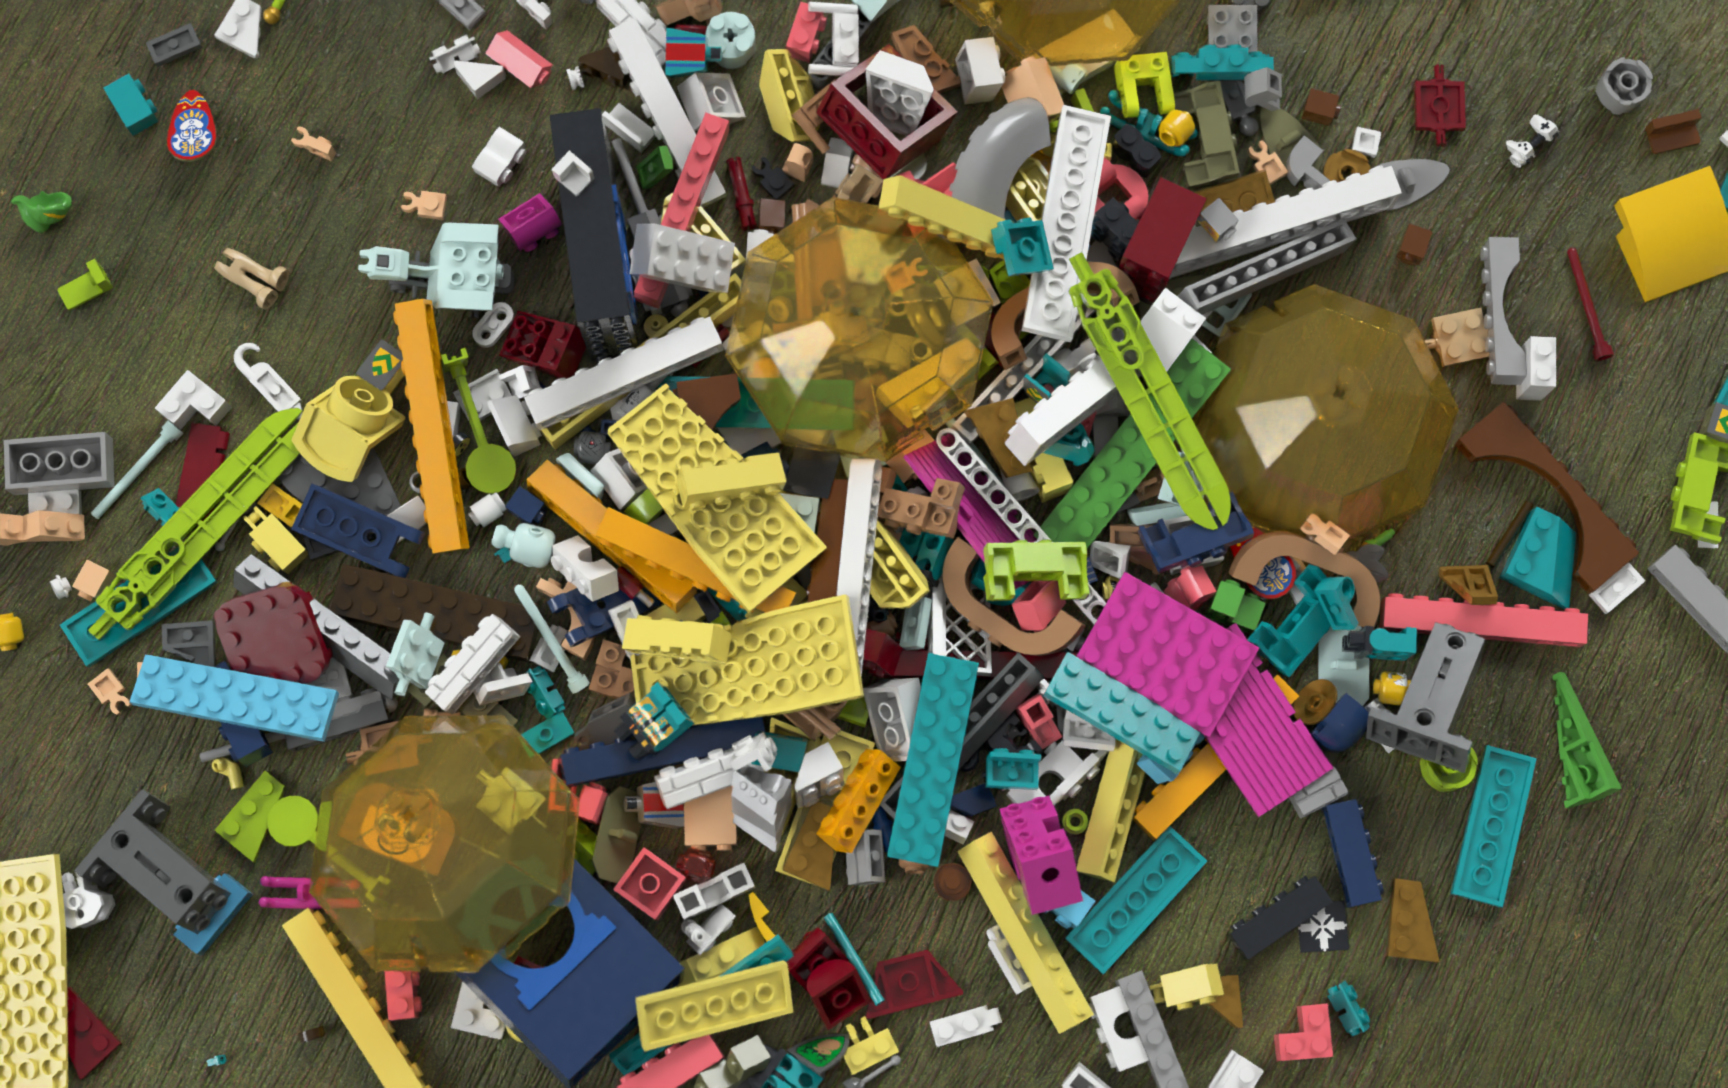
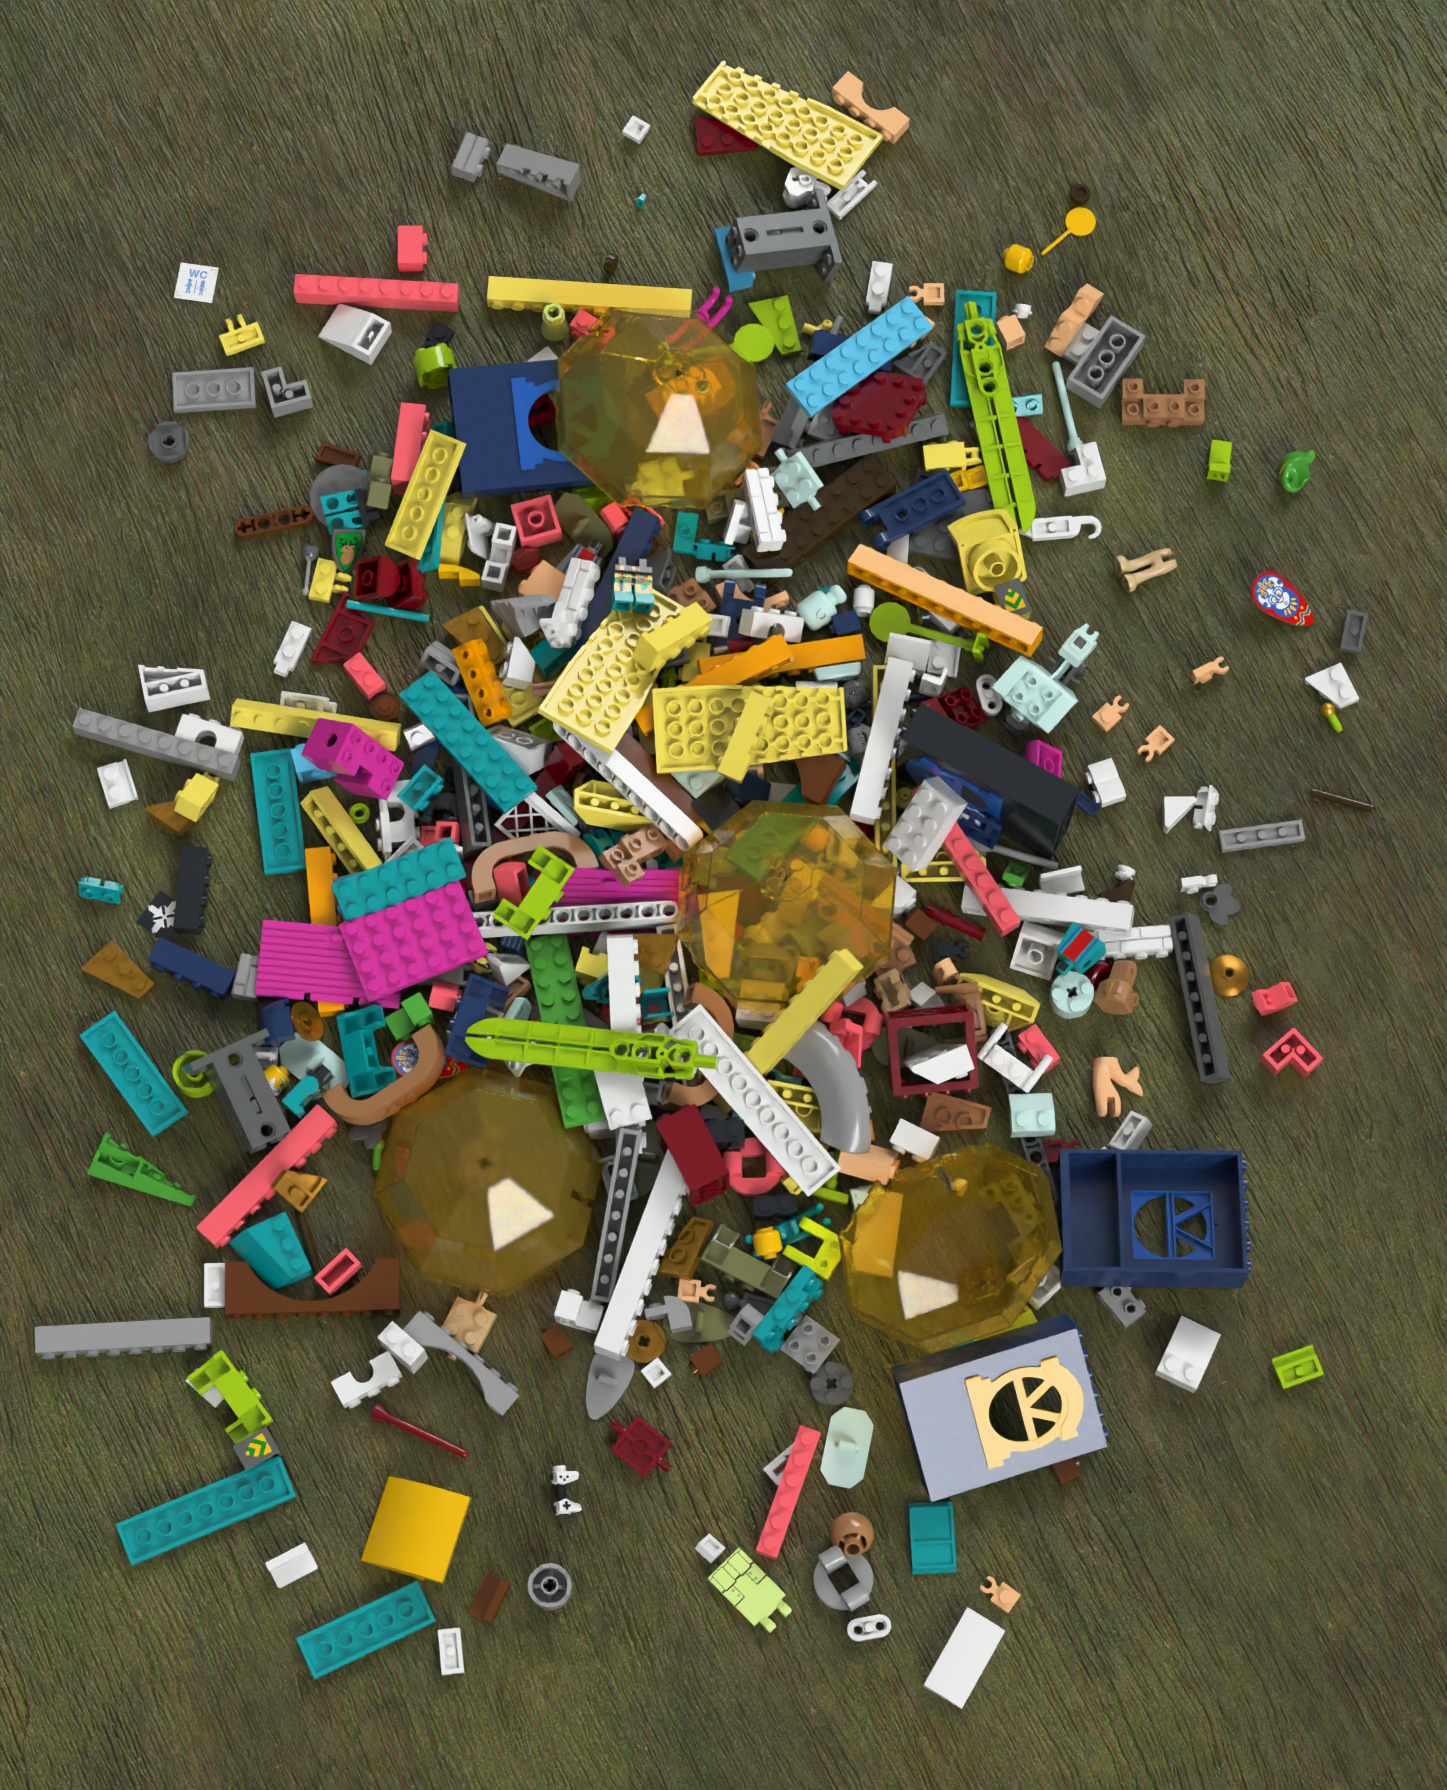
camera: 130 degrees right, 5 degrees down
teal brick [103,73,159,136] -> none
brick [485,31,553,88] -> none
white panel [552,151,595,196] -> none
teal plate [991,217,1054,277] -> none
light grey brick [1197,198,1239,243] -> none
coral brick [1274,1004,1333,1061] -> none
light nougat plate [1300,513,1350,555] -> none
teal plate [1314,577,1359,630] -> none
none -> coral piece [314,1248,363,1297]
none -> white arch [331,1351,402,1408]
none -> coral piece [343,652,387,702]
none -> yellowish green plant [541,303,569,341]
none -> white brick [554,1289,605,1335]
none -> white hinge [827,170,878,220]
none -> white hinge [865,261,893,315]
none -> dark blue plate [958,805,1004,850]
none -> dark blue piece [1076,790,1100,818]
none -> medium nougat bracket [1121,379,1205,427]
none -> light nougat plate [1137,725,1175,763]

